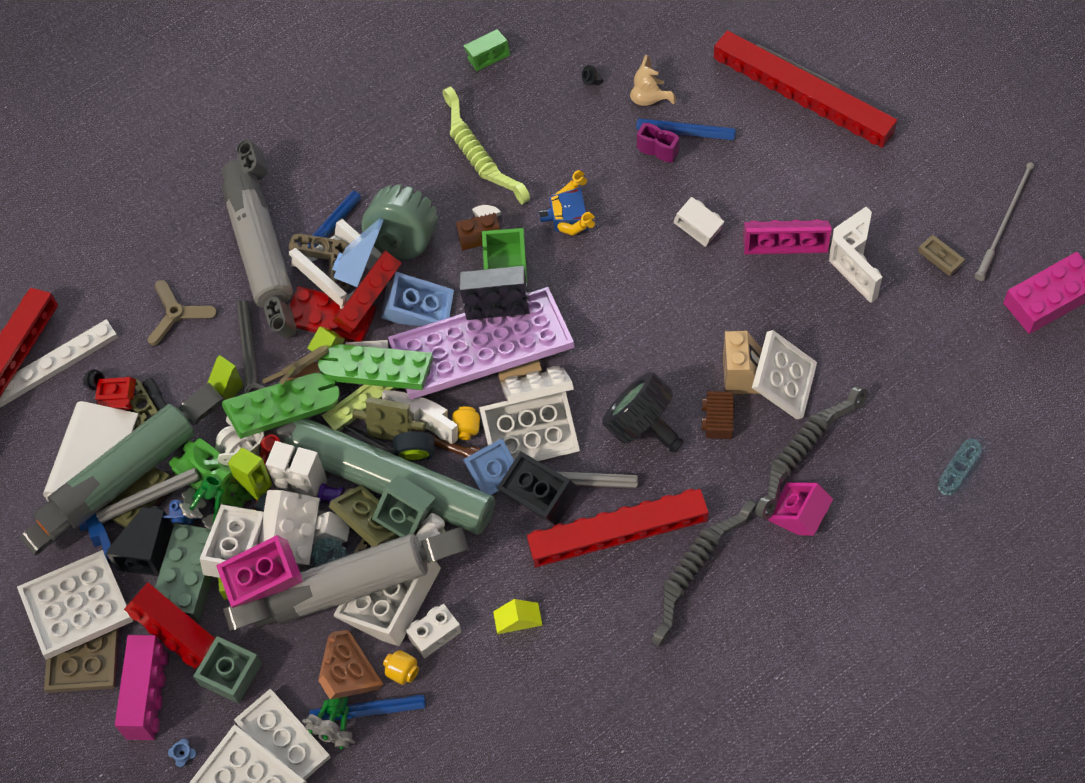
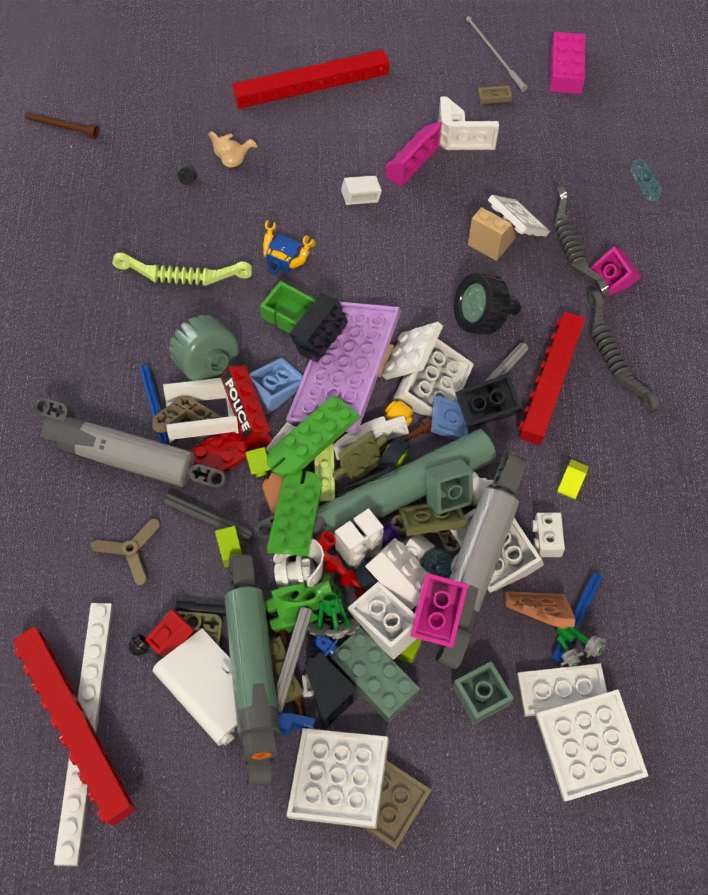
camera: 60 degrees left, 0 degrees up
dark pink piece [115,635,169,740] -> none
red brick [124,582,215,669] -> none
medium blue plate [168,739,196,767] -> none
lime slope [228,447,273,500] -> none
dark tan piece [262,346,329,385] -> none
light blue slope [332,218,384,287] -> none
yellow head [383,650,419,685] -> none
reddish brown brick [456,212,500,250] -> none
bright green hinge [463,29,510,72] -> none
white tile [472,205,501,218] -> none
blue axle [636,118,736,140] -> none
magenta brick [637,123,679,163] -> none
reddish brown brick [702,391,733,439] -> none

